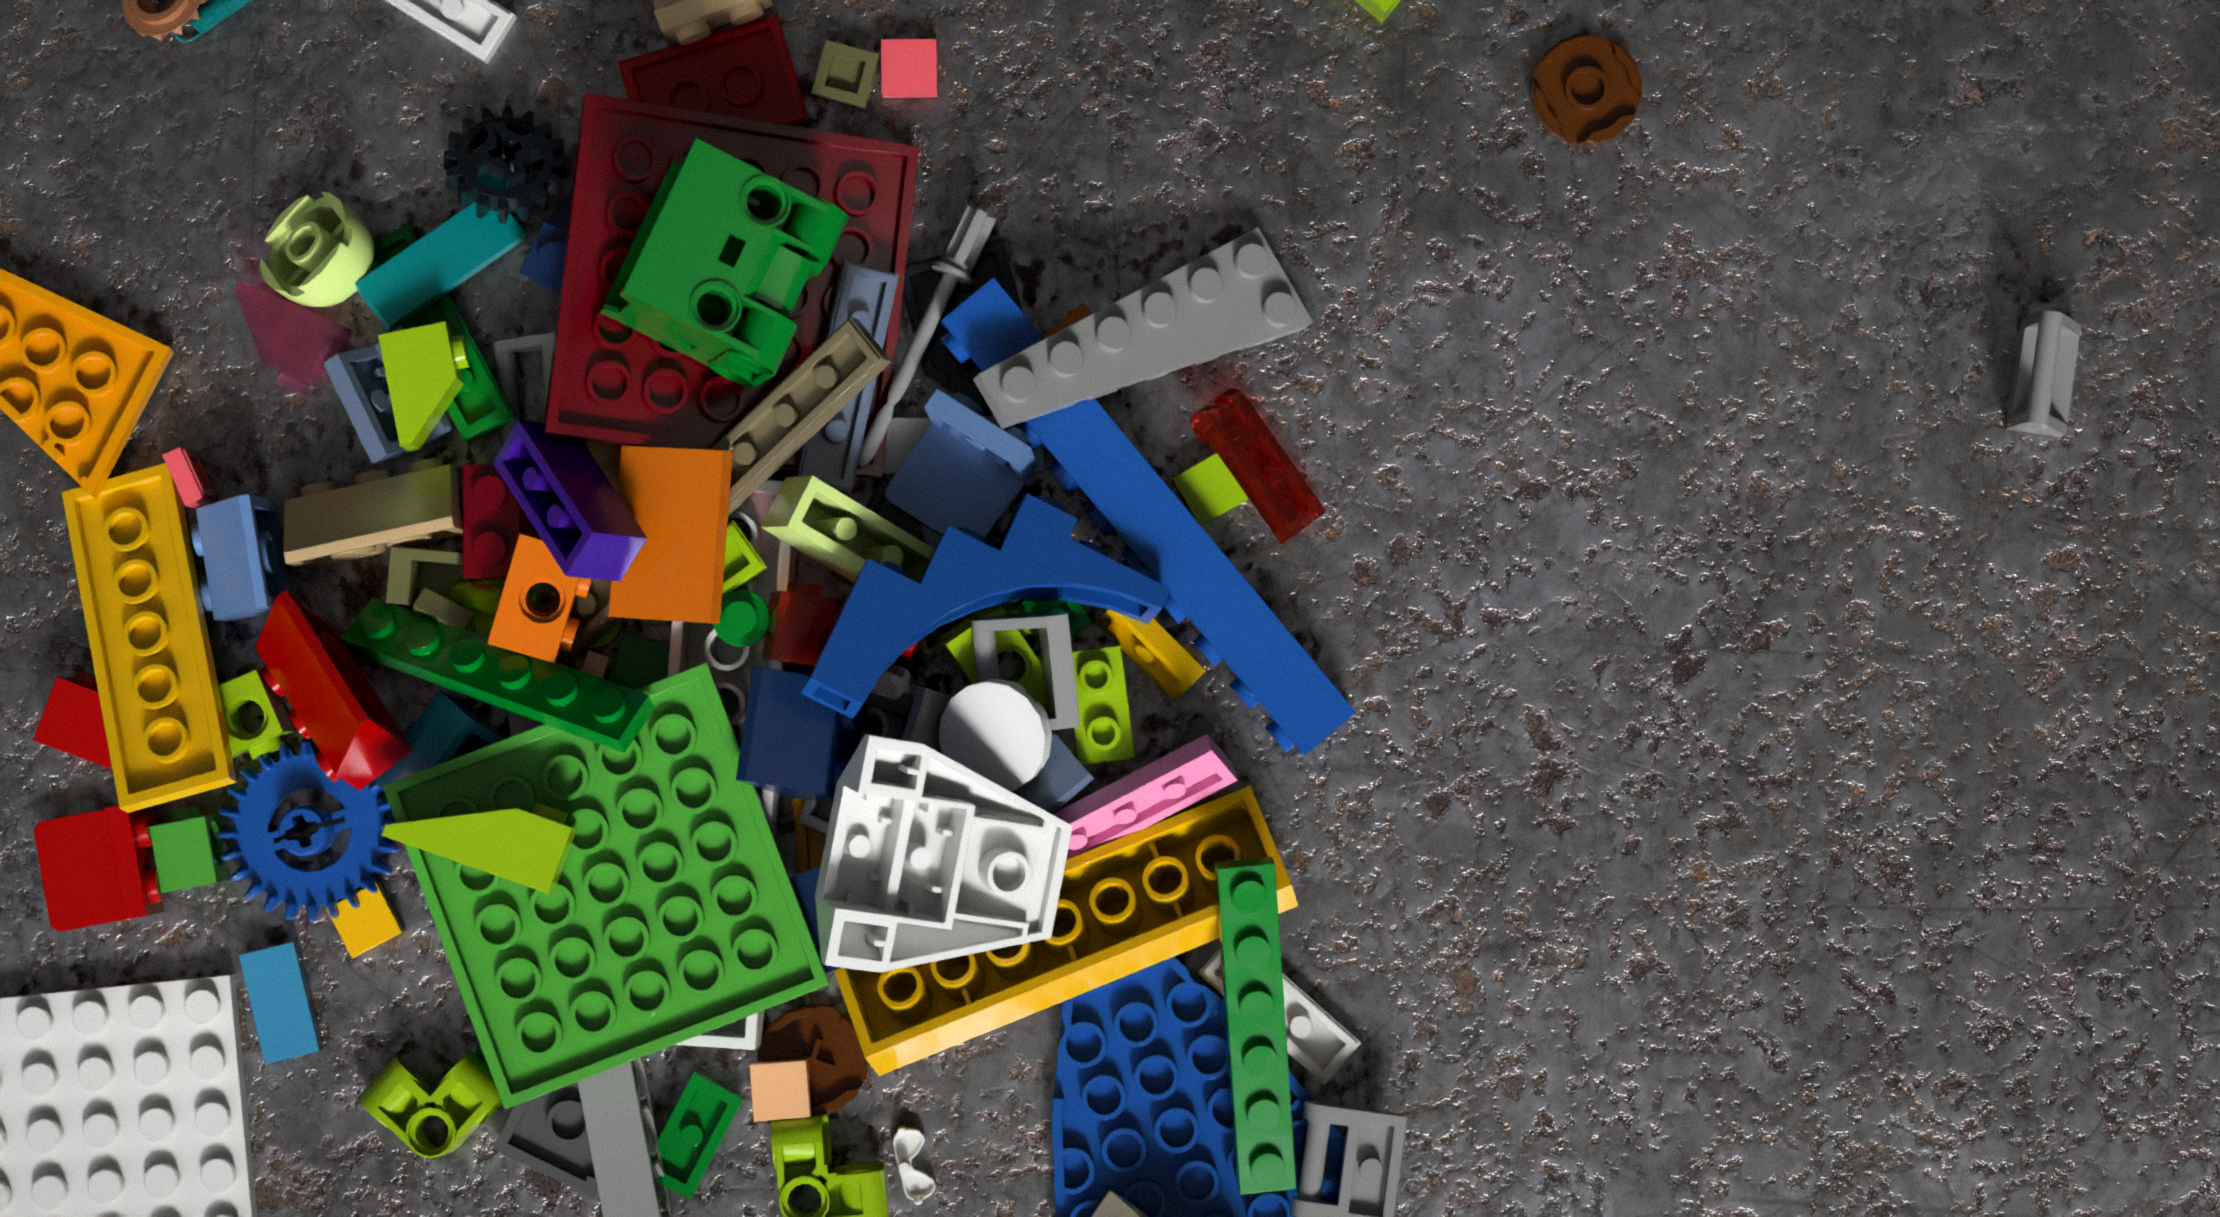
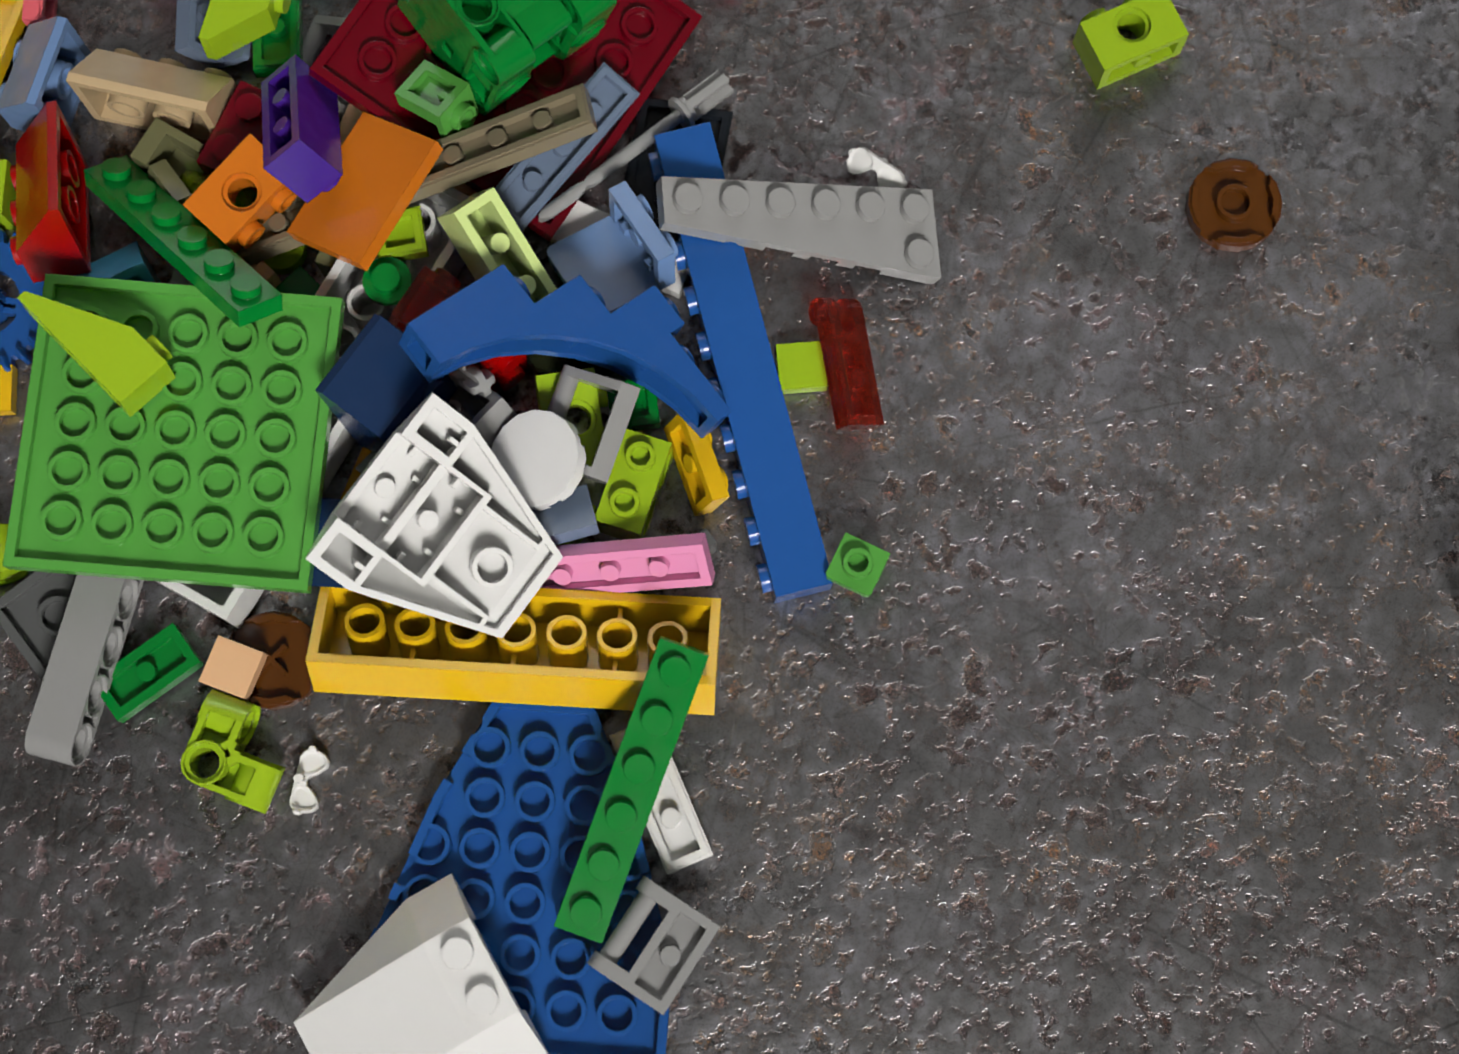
camera: 25 degrees right, 10 degrees down
none -> bright green bracket [394,59,479,138]
none -> bright green bracket [825,532,891,598]
none -> white piece [847,147,908,188]

